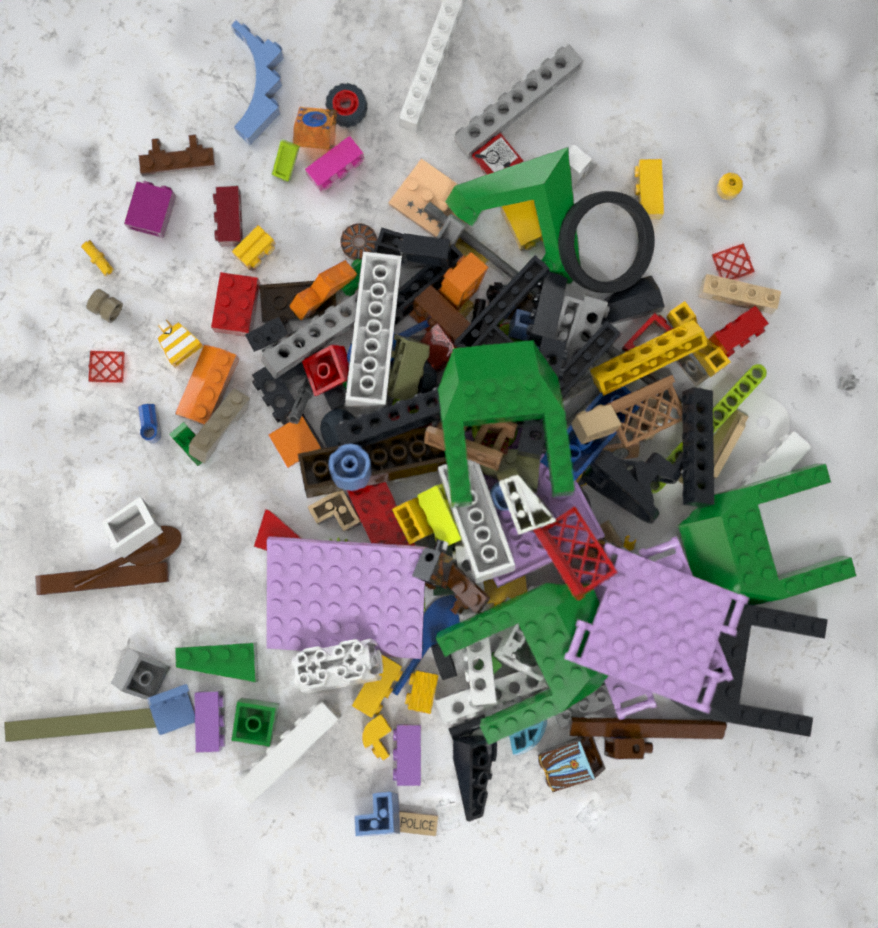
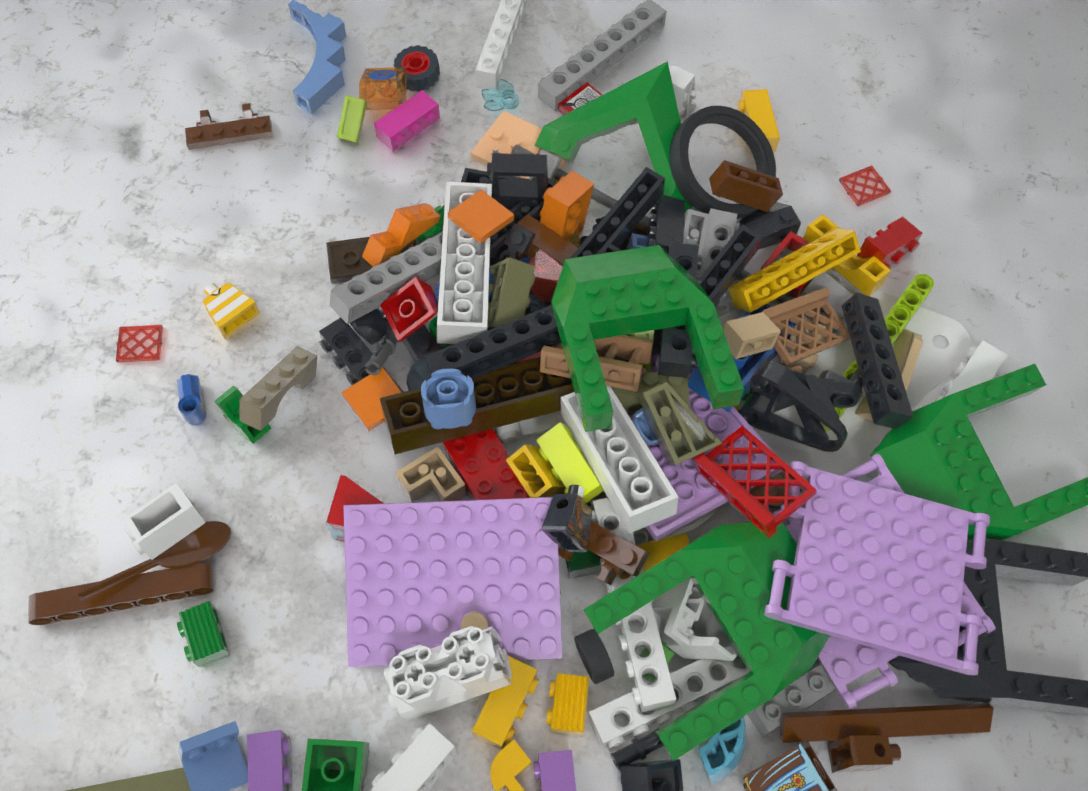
camera: 10 degrees left, 20 degrees down
yellow pin [81,240,114,276] -> none
dark tan wheel [86,288,123,323] -> none
light grey slope [111,648,170,700] -> none
magenta brick [124,181,176,238] -> none
orange slope [175,345,240,426] -> none
green wedge [175,642,259,682] -> none
red brick [211,272,261,337] -> none
dark red brick [213,186,243,247] -> none
yellow brick [231,225,276,271] -> none
black window [245,315,294,352] -> none
tile [340,223,377,261] -> none
blue piece [392,595,460,696] -> none
yellow brick [501,200,543,251] -> none
tan brick [698,274,781,314] -> none
yellow head [716,173,743,200] -> none
light grey plate [838,375,860,391] -> none
none -> green brick [177,601,230,667]
none -> orange tile [448,190,514,244]
none -> tan tile [461,611,489,630]
none -> clear light blue plate [481,79,519,111]
none -> black plate [499,223,536,261]
none -> reddish brown brick [709,160,783,212]

